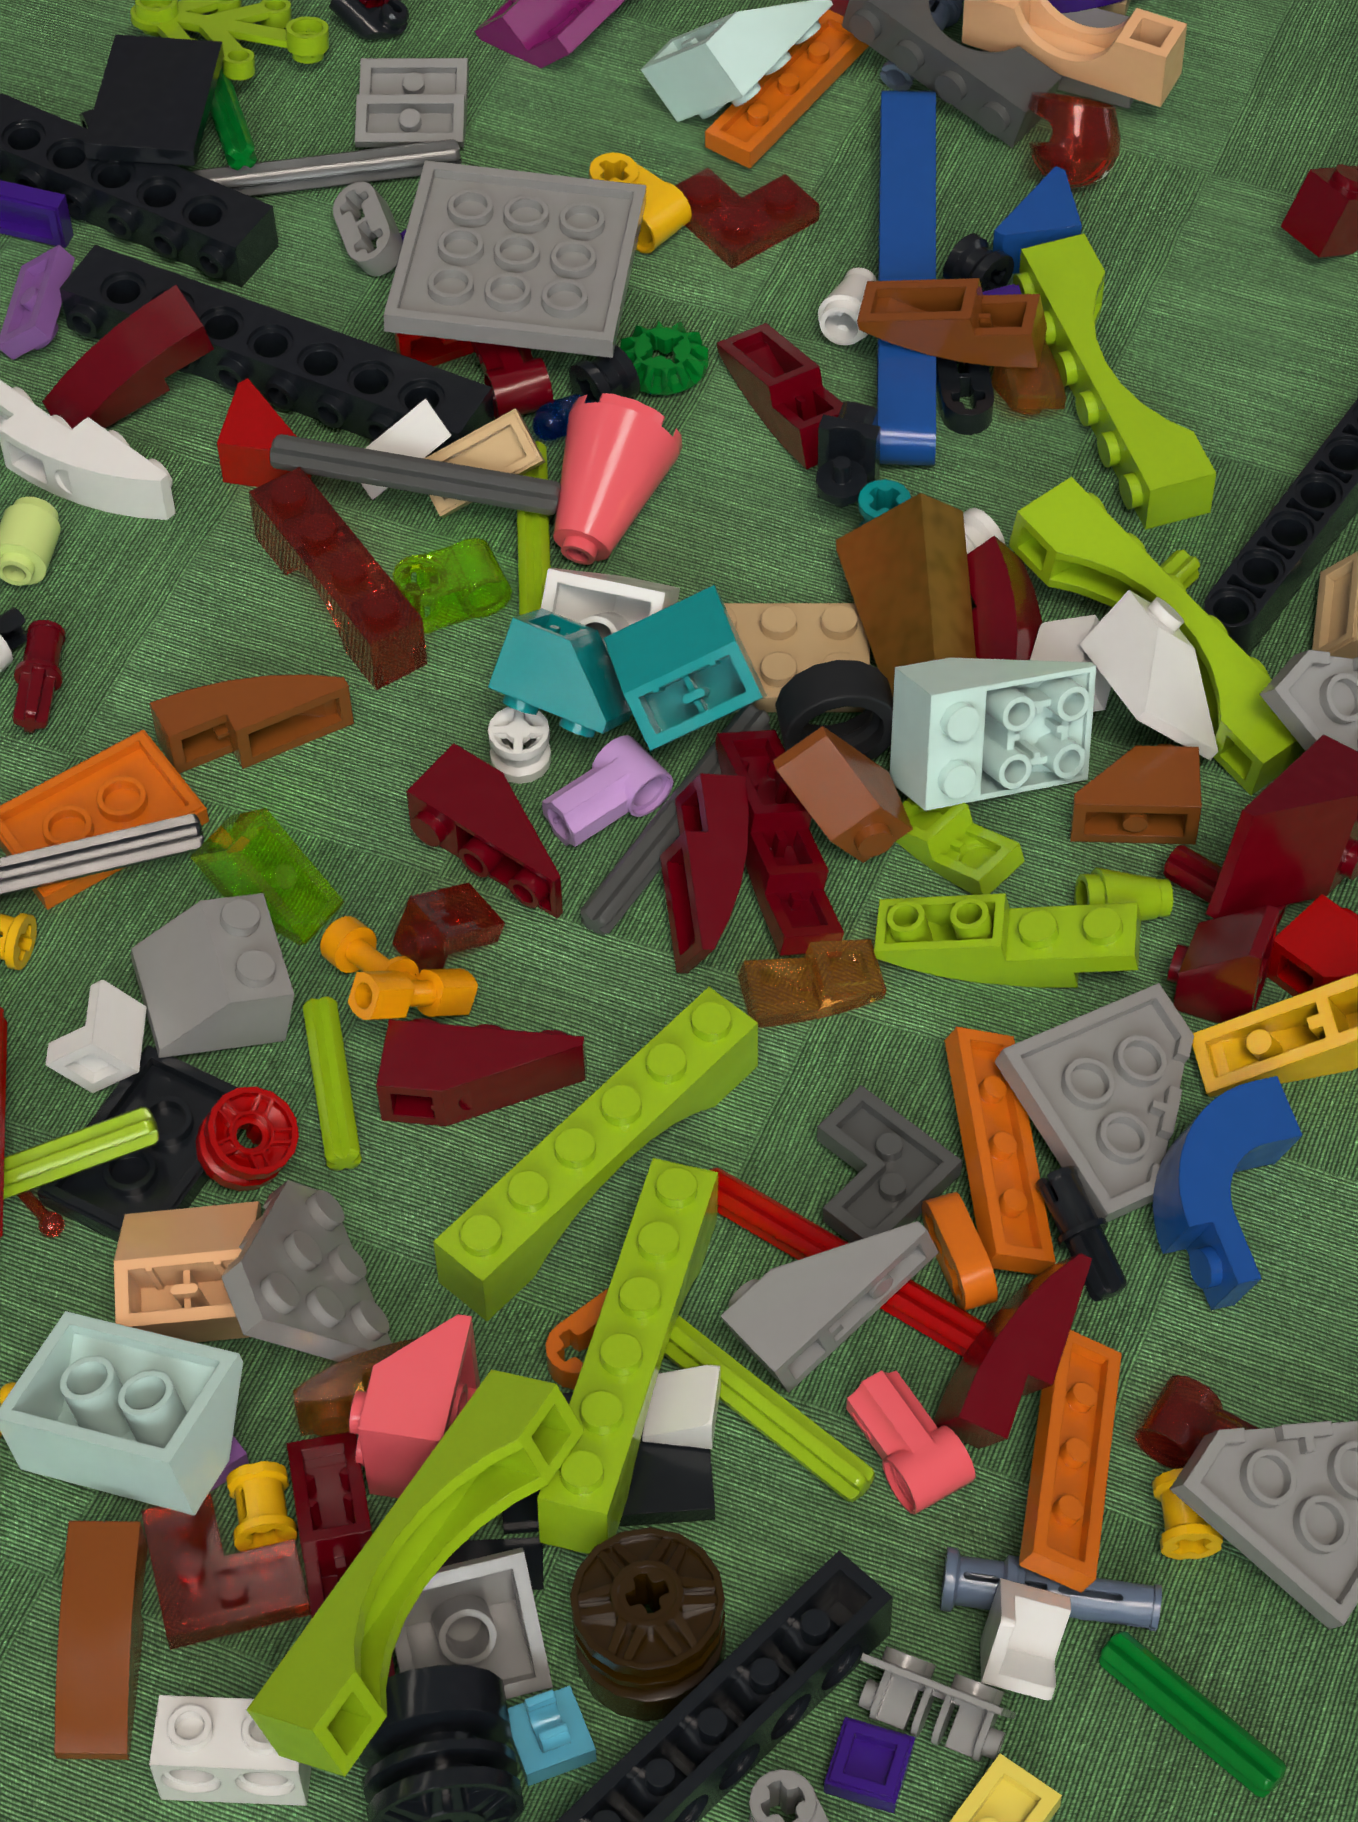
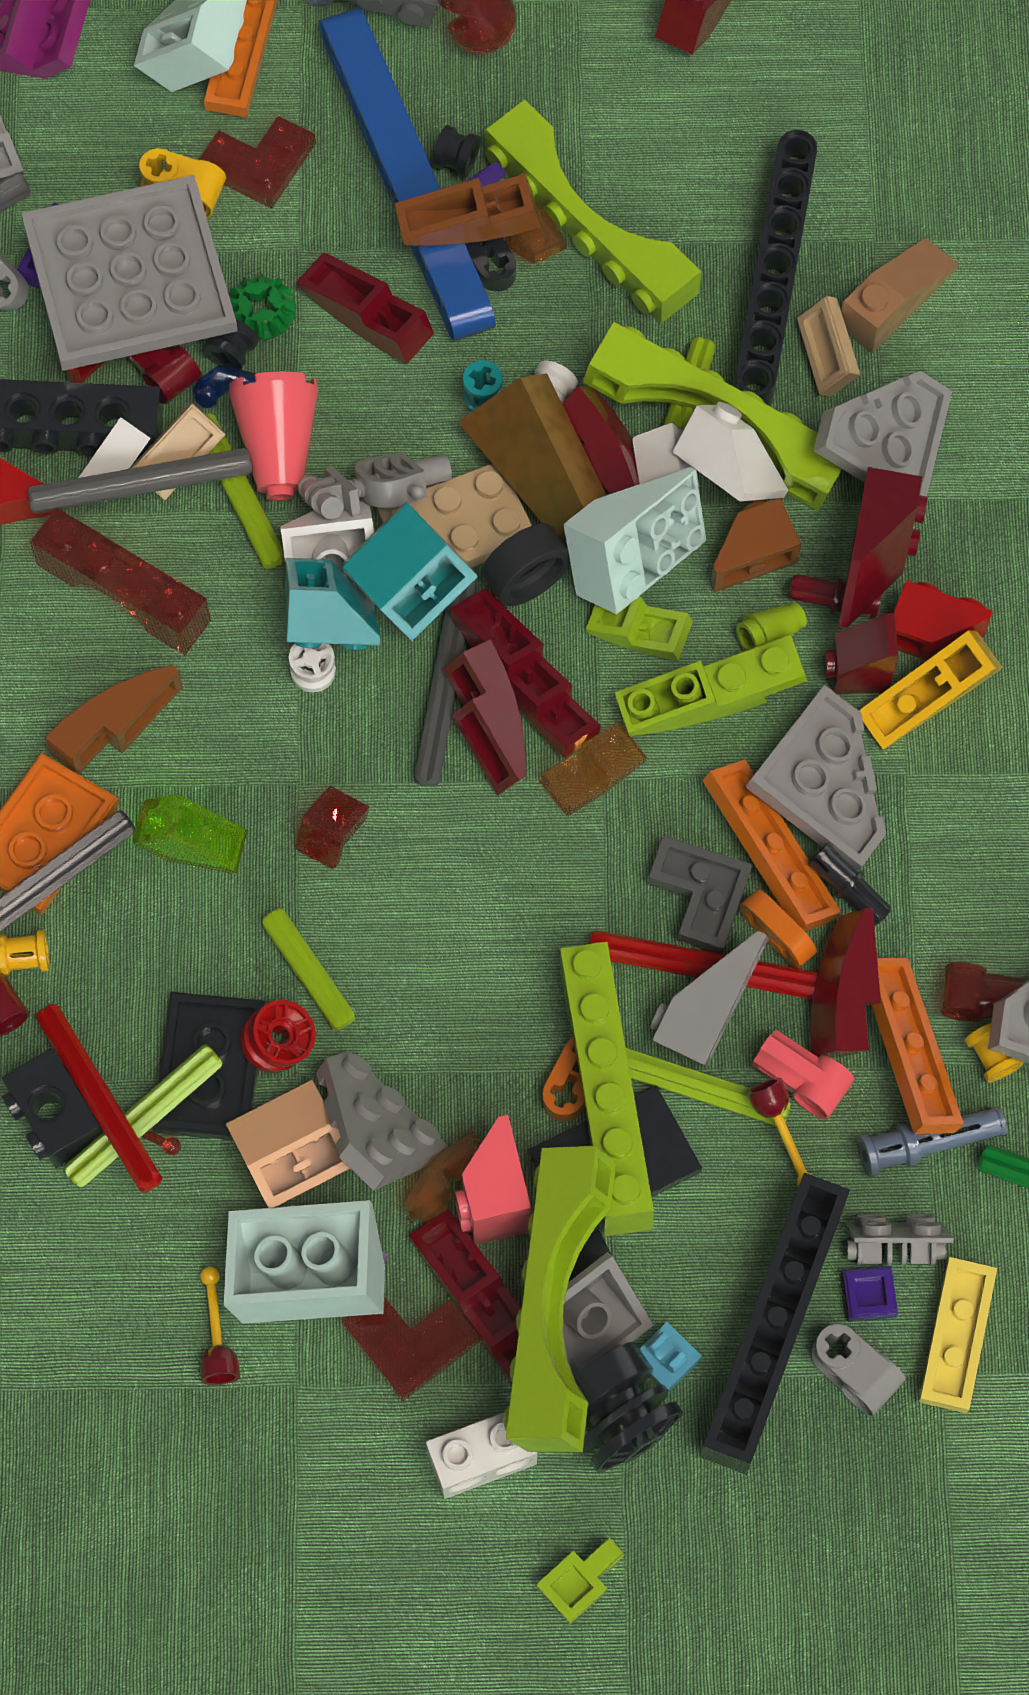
camera: 25 degrees left, 15 degrees up
white panel [45,980,147,1093] -> none
dark orange slope [54,1521,148,1760] -> none
light grey slope [130,893,294,1058] -> none
yellow bush [226,1461,298,1555] -> none
light orange bar [320,916,478,1020] -> none
dark red slope [376,1018,587,1126] -> none
clear neon green piece [393,538,512,635] -> none
dark red slope [406,743,563,919] -> none
lime arch [433,987,758,1322] -> none
lavender piece [542,735,673,847] -> none
dark brown wheel [570,1527,726,1721] -> none
white slope [642,1365,721,1449] -> none
dark orange slope [773,726,913,863] -> none
black hips [816,401,881,508] -> none
white cone [818,267,877,345] -> none
white panel [980,1578,1071,1700] -> none
blue slope [993,166,1082,274] -> none
blue arch [1153,1076,1303,1311] -> none
none -> light grey torso [297,452,452,519]
none -> dark red hinge [746,1077,812,1187]

